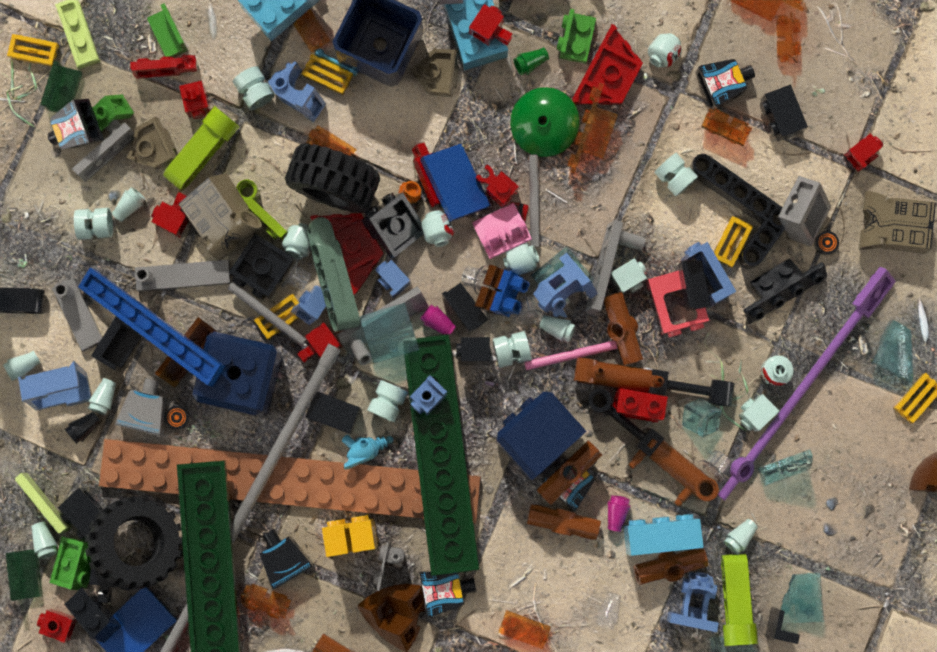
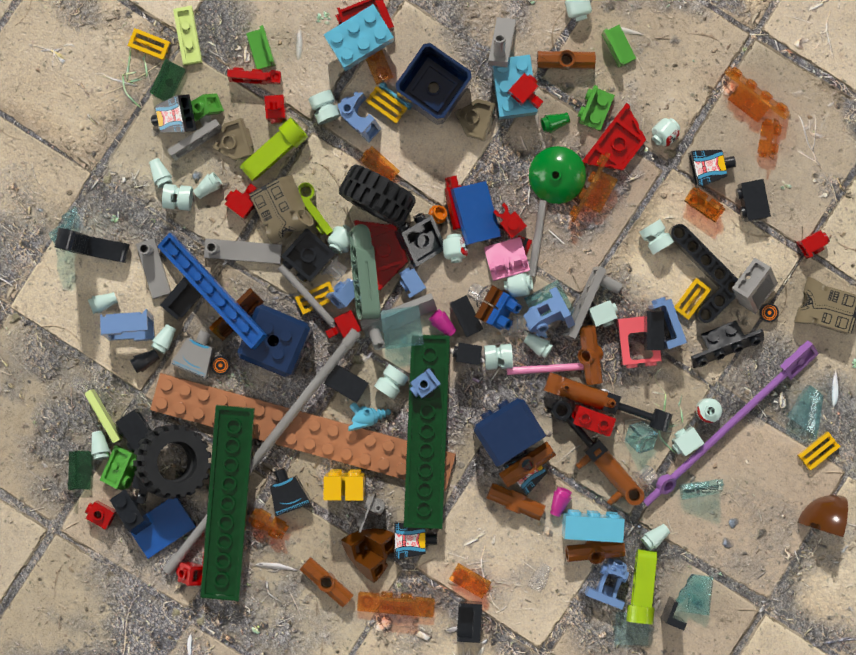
camera: 15 degrees right, 5 degrees up
none -> light aqua cone [149,158,172,188]

